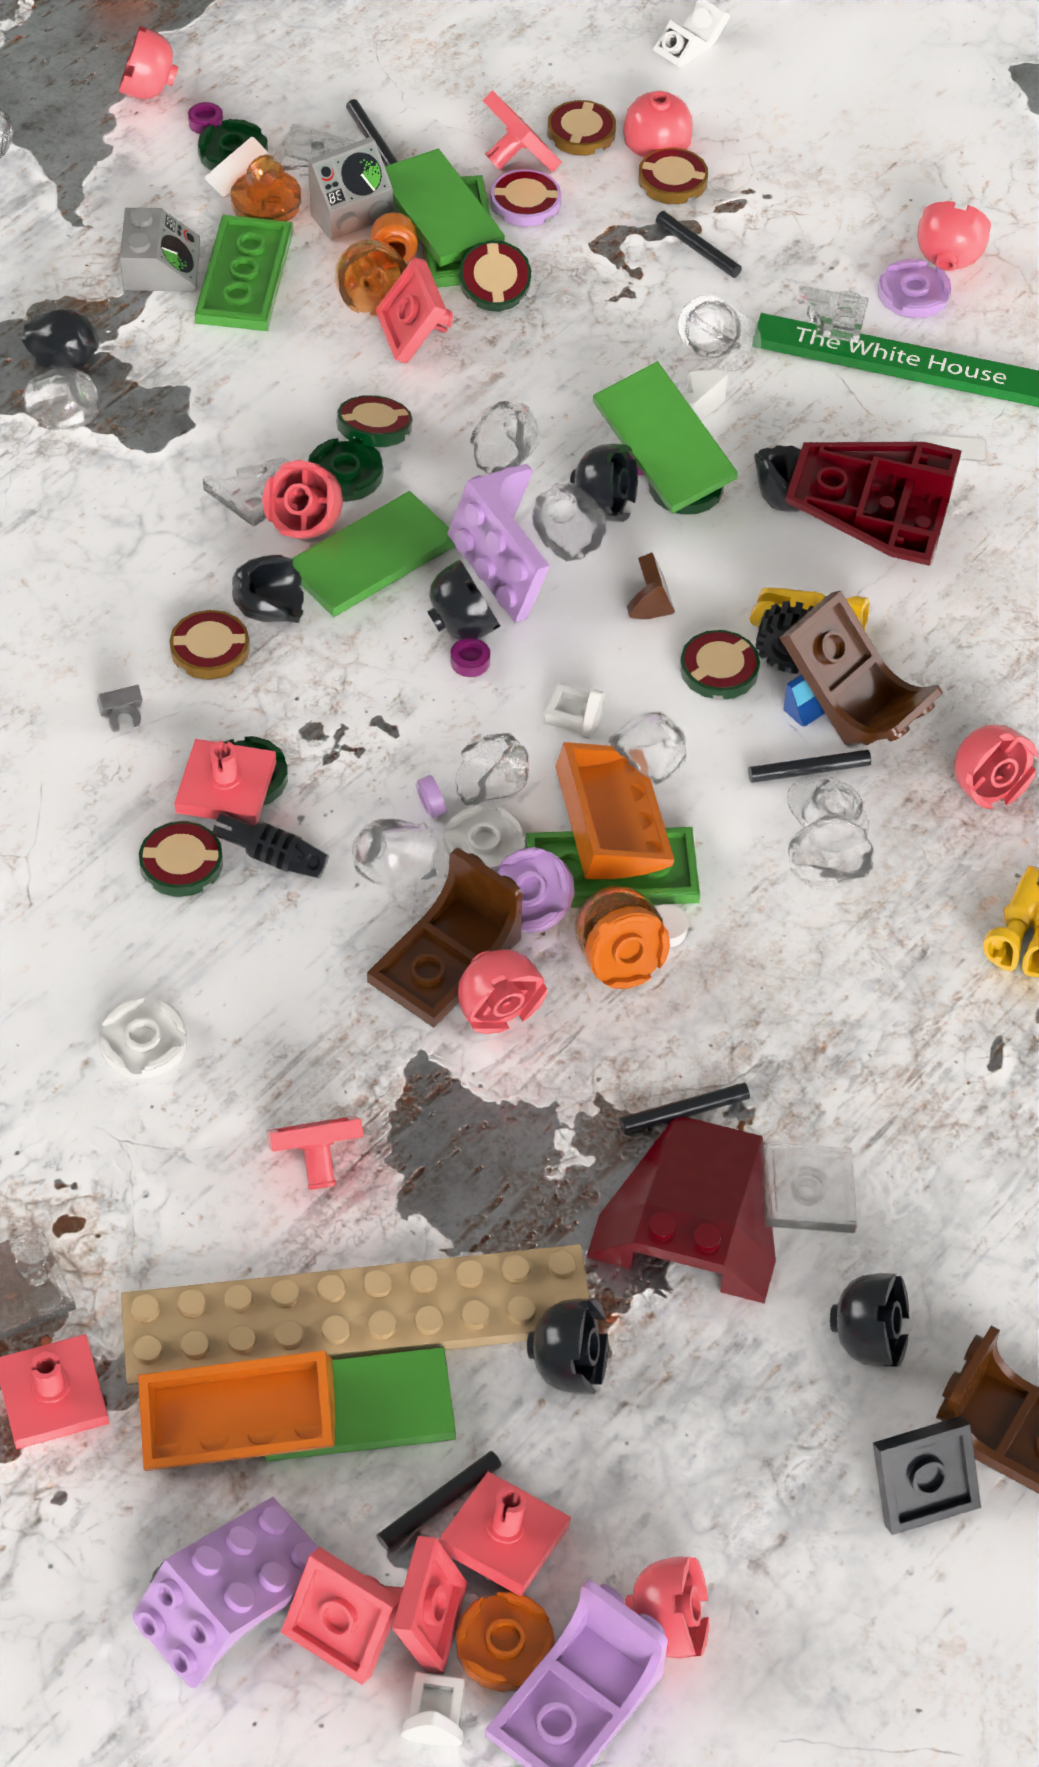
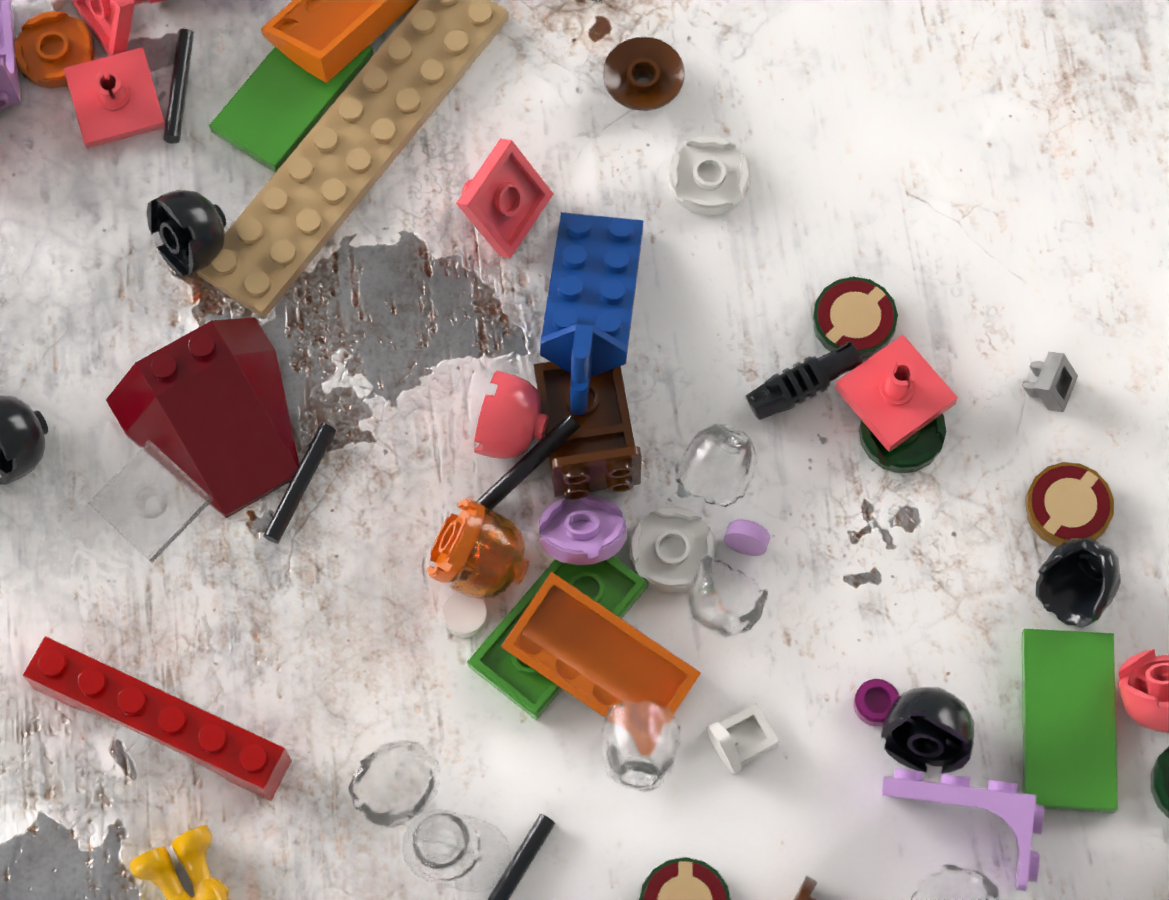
camera: 135 degrees right, 15 degrees up
none -> red arch [22,636,292,801]
none -> black bar [477,414,581,516]
none -> blue hinge [540,212,644,415]
none -> reddish brown dish [603,37,685,111]

